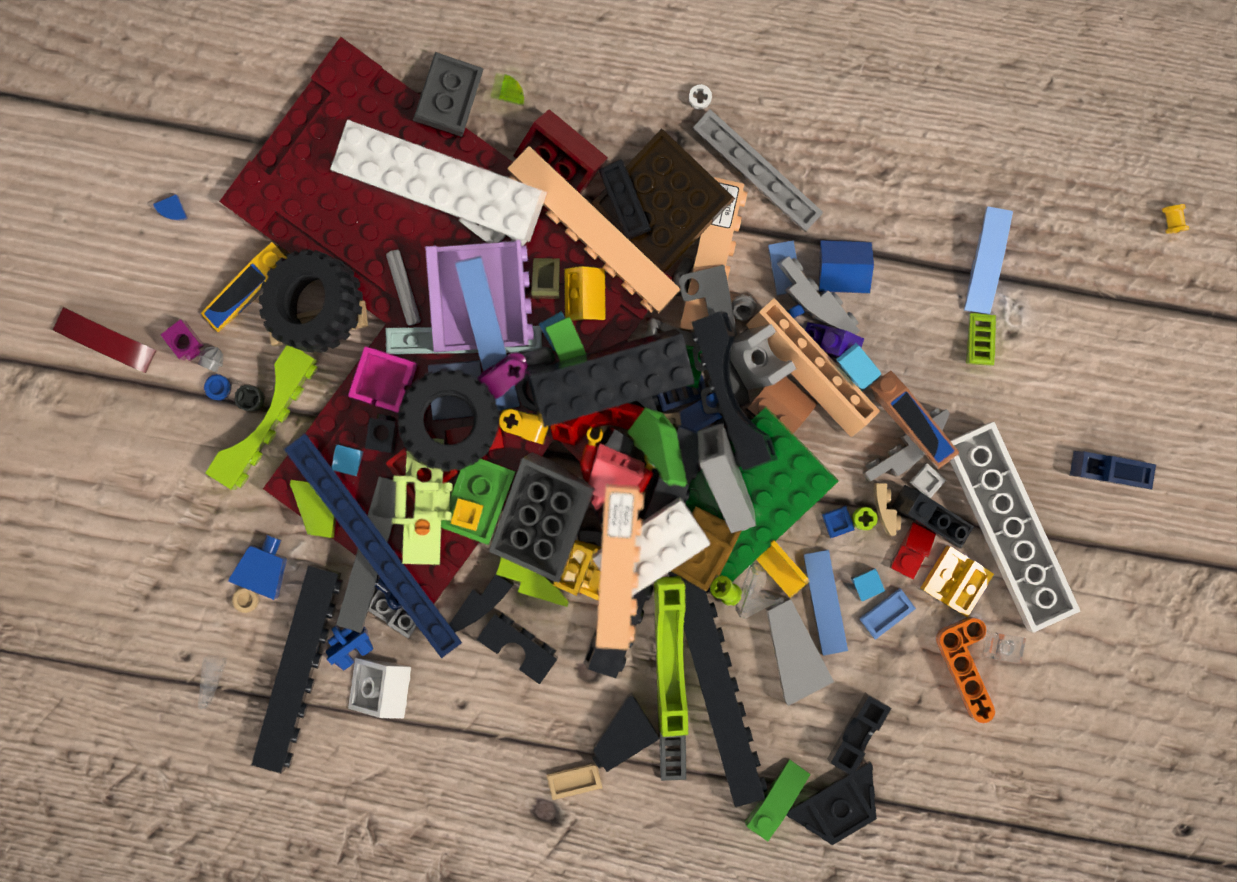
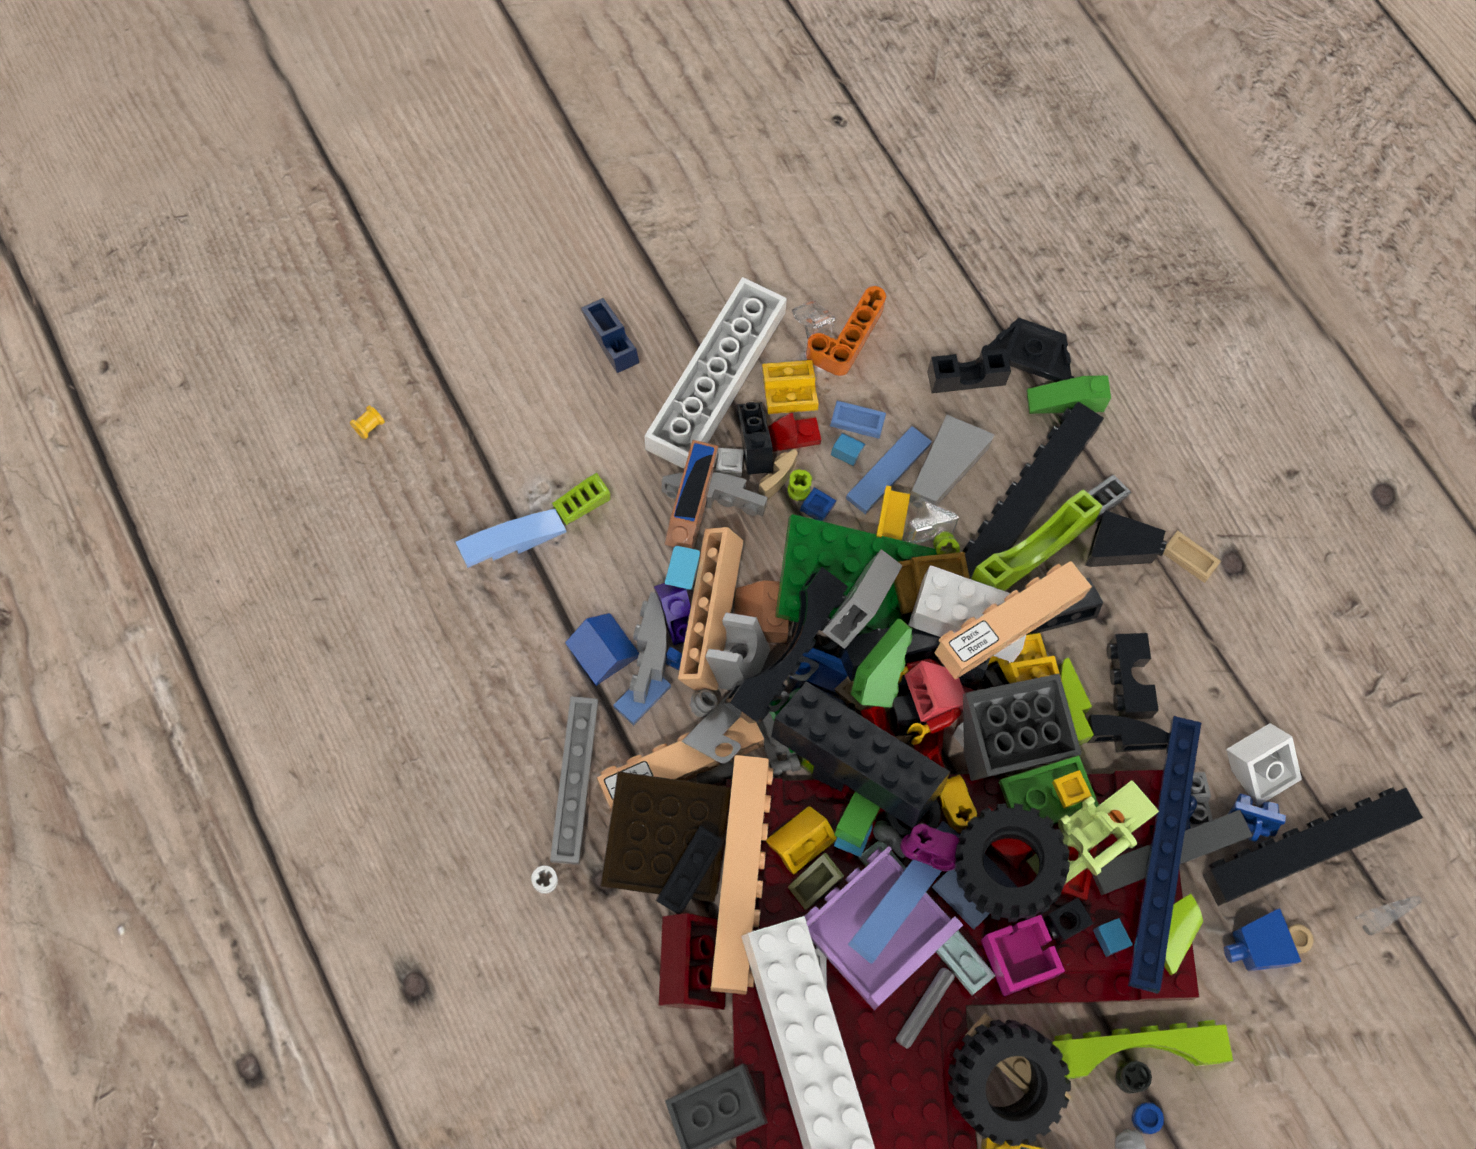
camera: 135 degrees left, 20 degrees down
clear neon green tile [499,74,525,106] -> none

